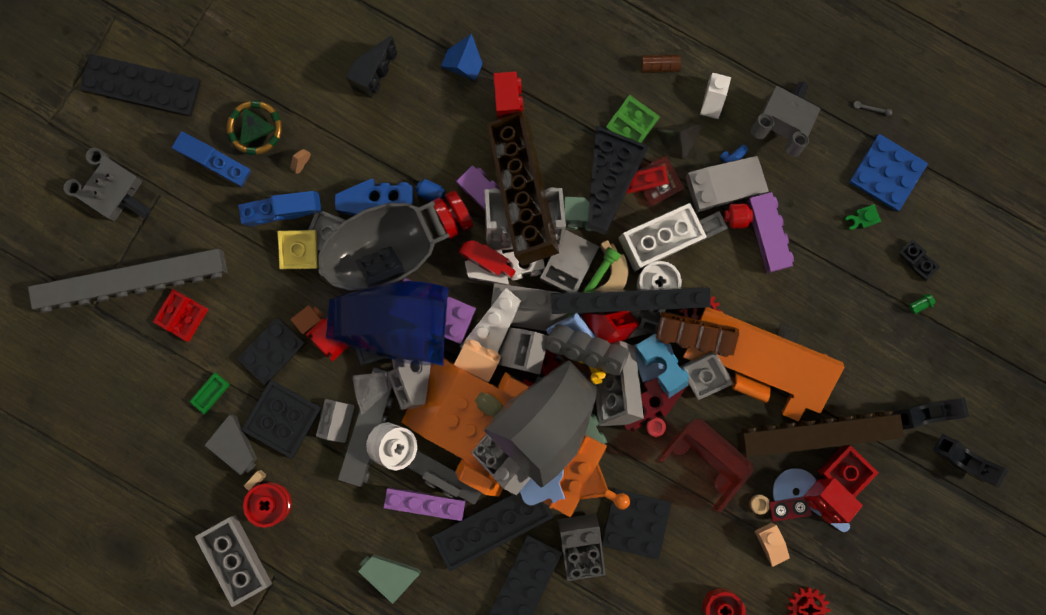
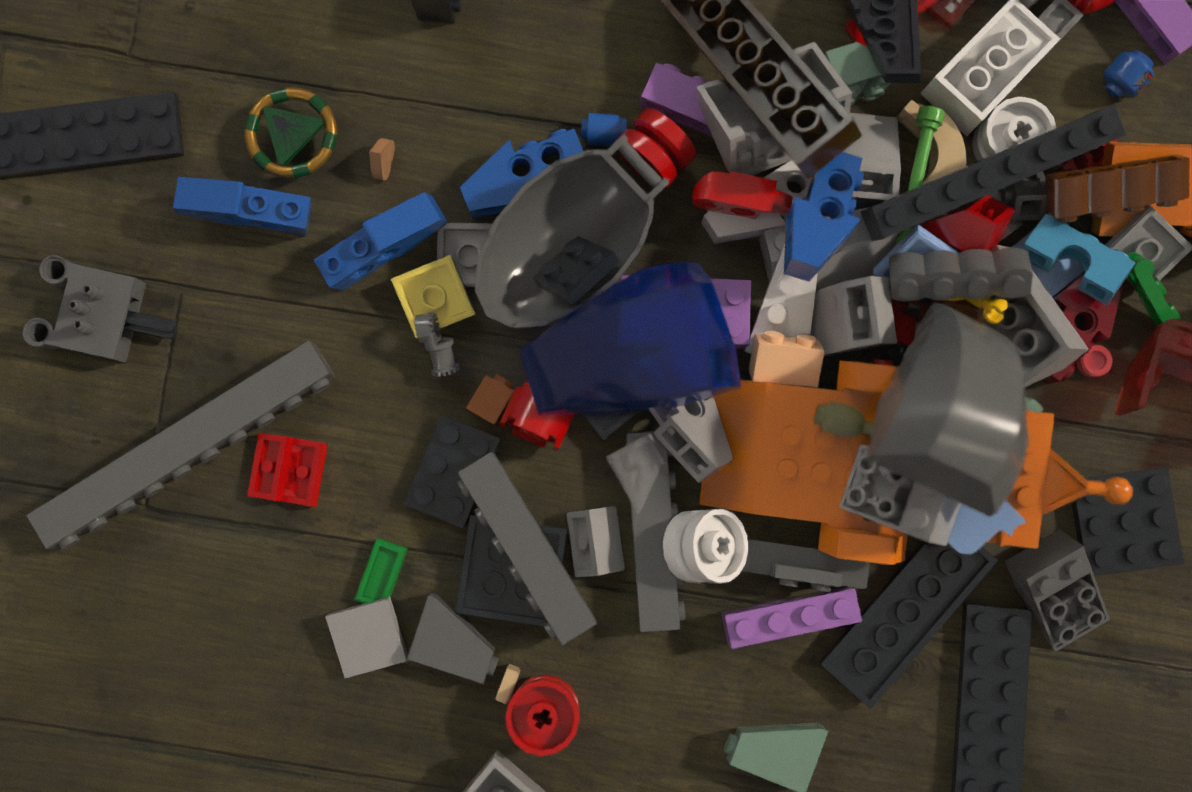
camera: 20 degrees left, 0 degrees up
none -> light grey tile [325,596,408,678]
none -> dark grey connector [414,312,460,377]
none -> dark grey brick [457,452,597,645]
none -> blue brick [784,152,864,282]
none -> blue head [1103,50,1154,99]
none -> green plate [1126,252,1183,339]

